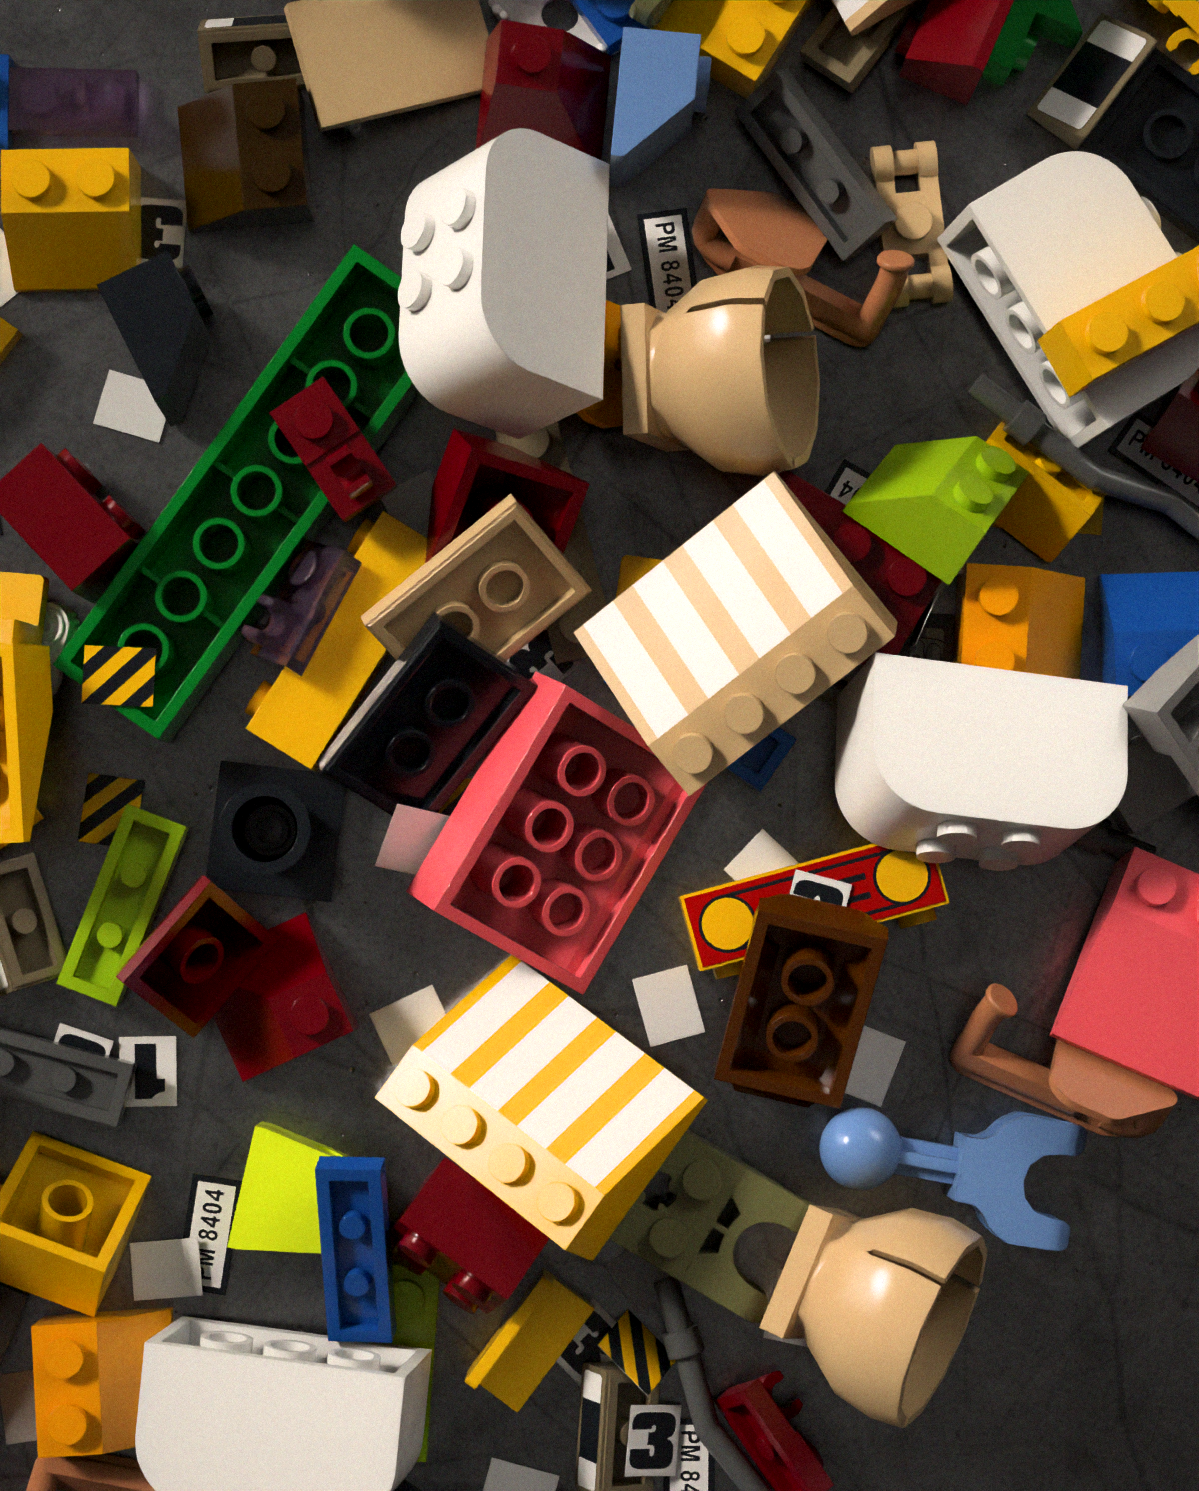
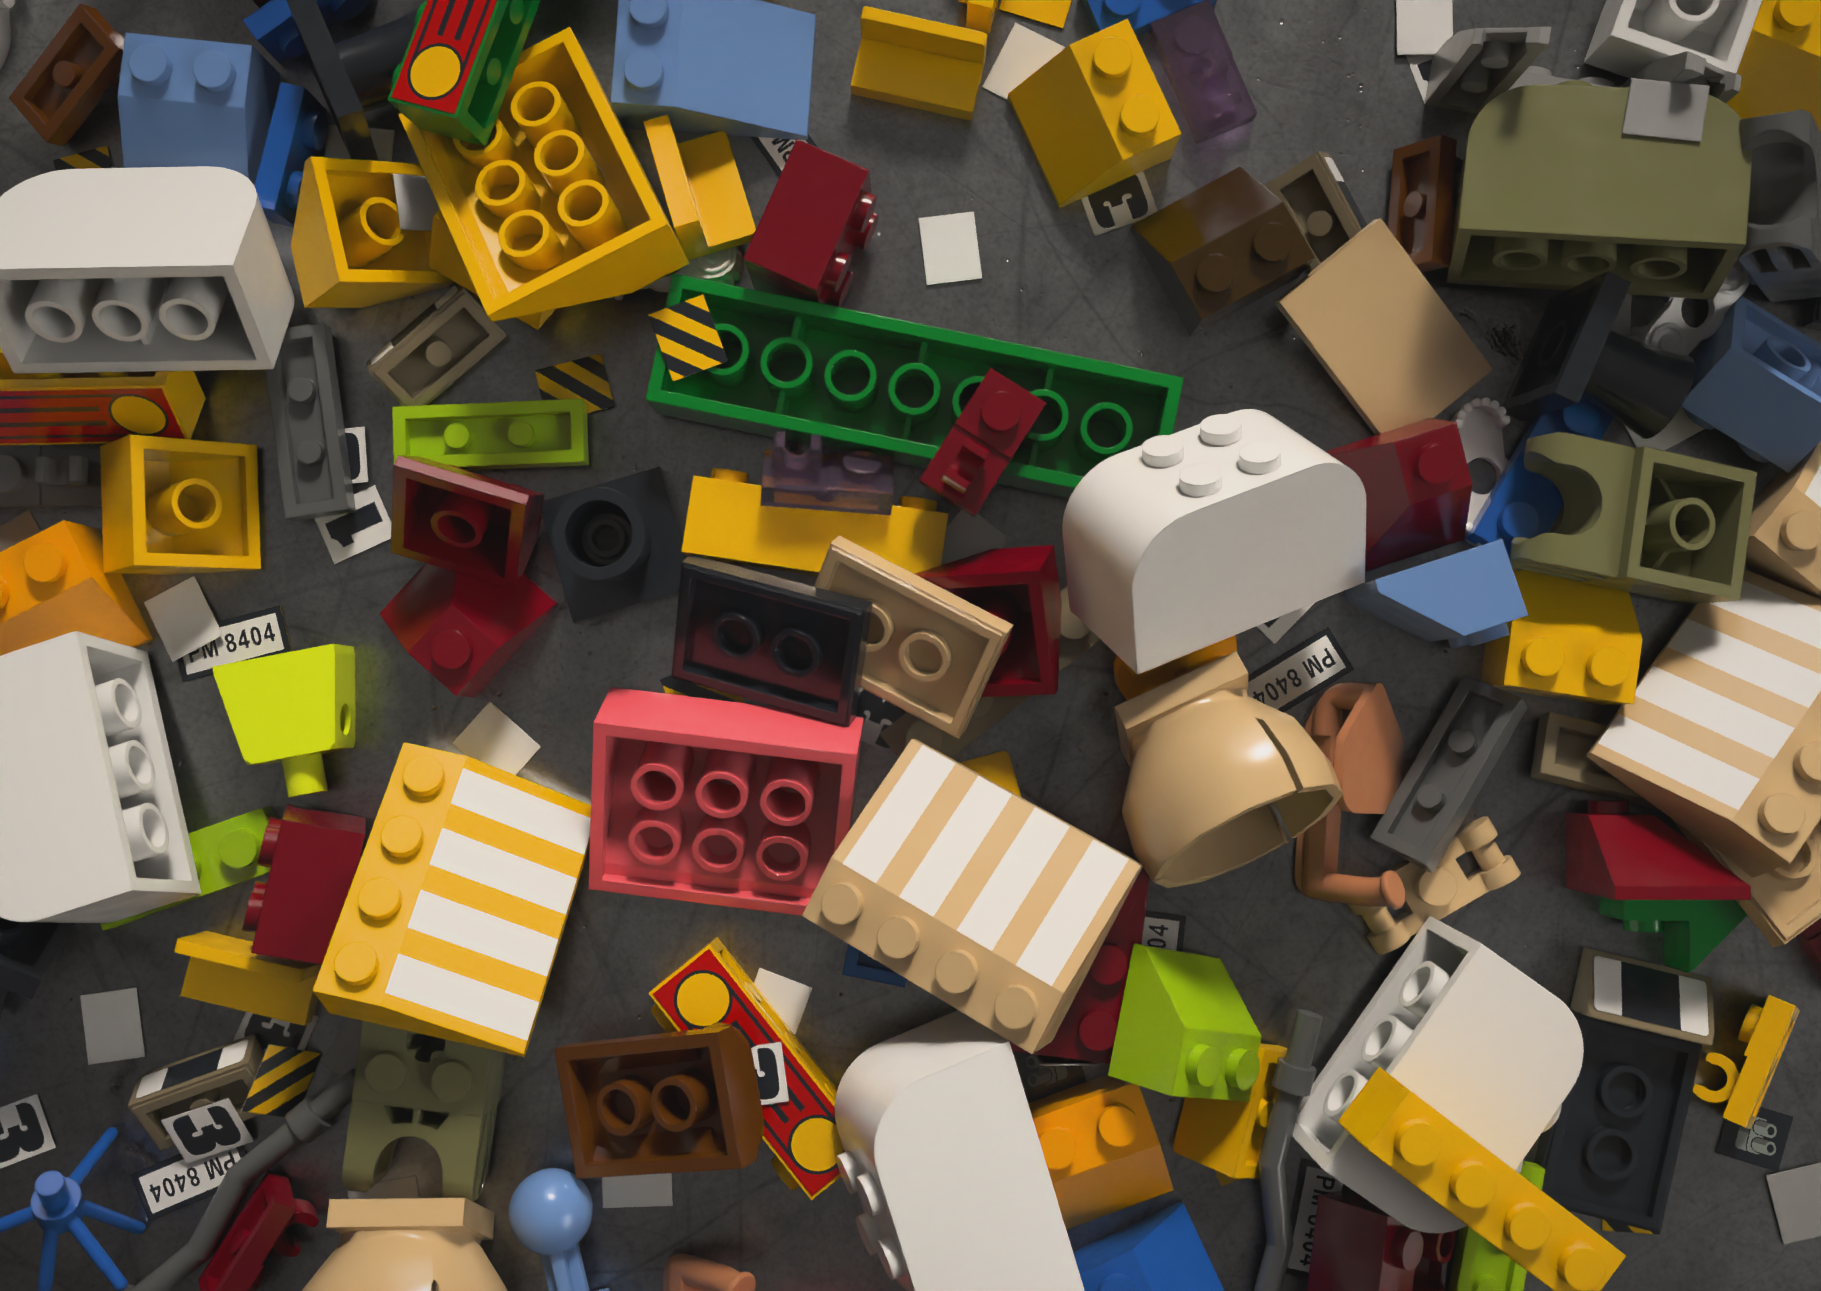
camera: 75 degrees right, 0 degrees up
black slope [97,250,213,427] -> none
blue plate [315,1156,396,1343] -> none
sticker [375,804,450,875] -> none
white sticker [632,965,705,1047] -> none

